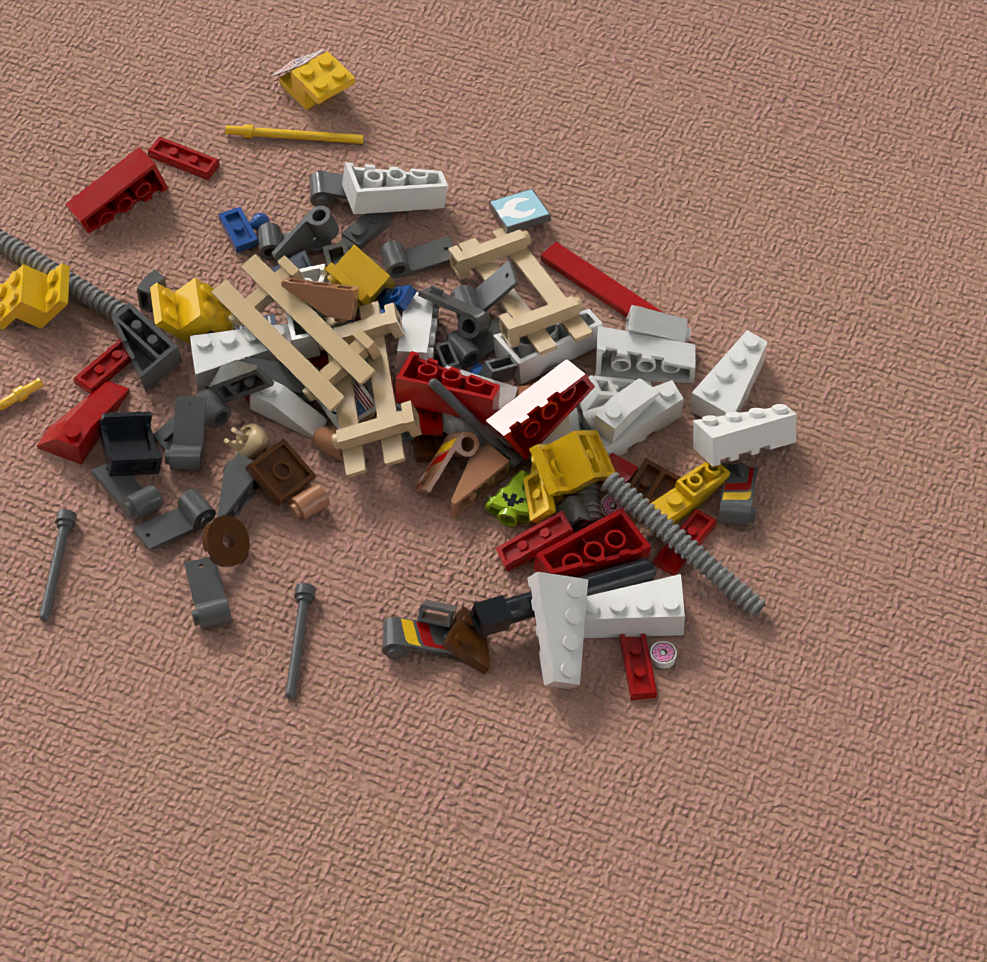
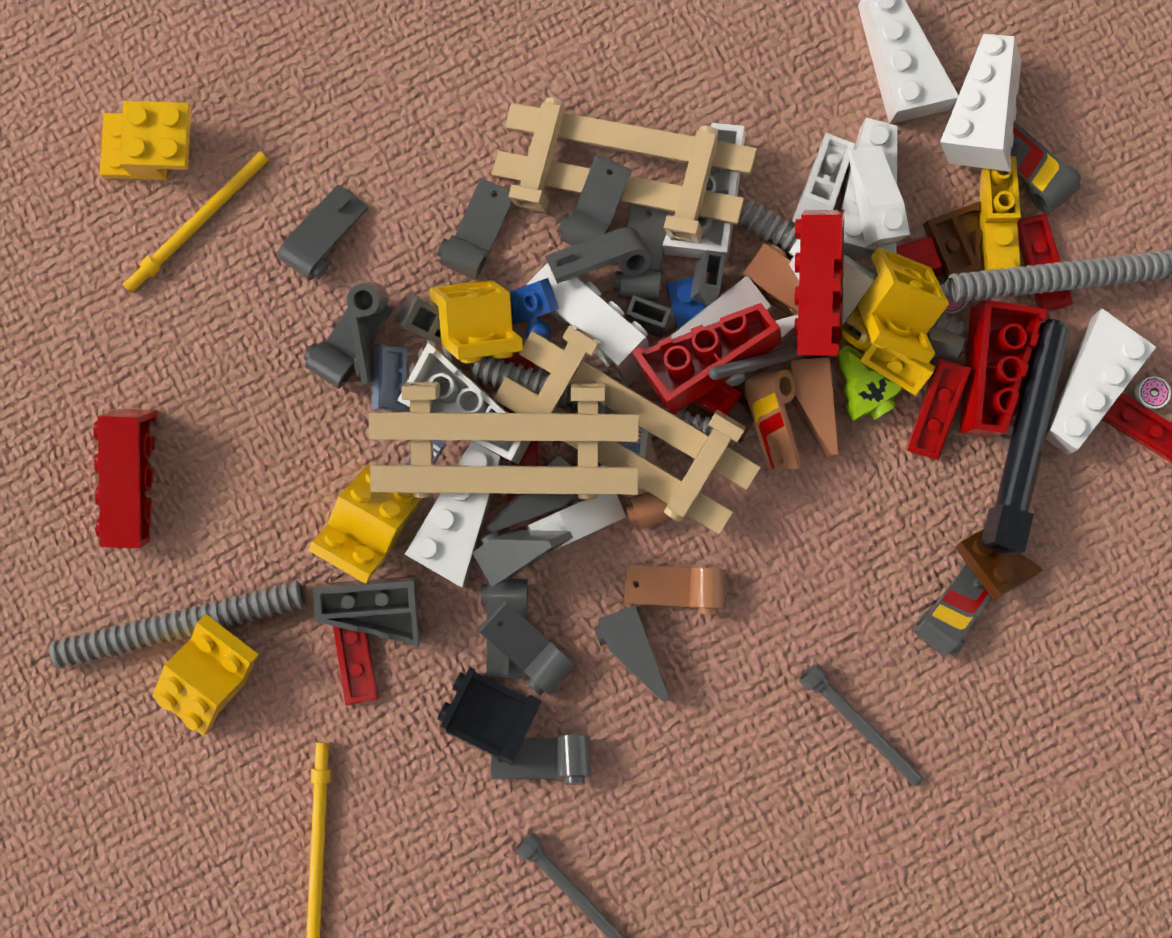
camera: 50 degrees left, 30 degrees up
red wedge [37,381,130,465] -> none
dark grey door [133,488,216,552] -> none
dark grey piece [137,269,167,312] -> none
red tile [147,136,220,180] -> none
dark grey door [184,557,232,630] -> none
reddish brown tile [202,515,250,567] -> none
blue plate [218,207,270,253] -> none
tan piece [224,424,270,460] -> none
reddish brown tile [245,438,317,507] -> none
sticker [271,49,324,76] -> none
nougat slope [281,278,359,323] -> none
dark grey plate [341,211,410,250] -> none
white wedge [342,162,448,214] -> none
dark grey piece [417,599,457,627] -> none
tile [489,189,551,234] -> none
white wedge [528,572,588,689] -> none
red tile [540,242,664,318] -> none
white wedge [595,326,695,383] -> none
white slope [625,305,691,343] -> none

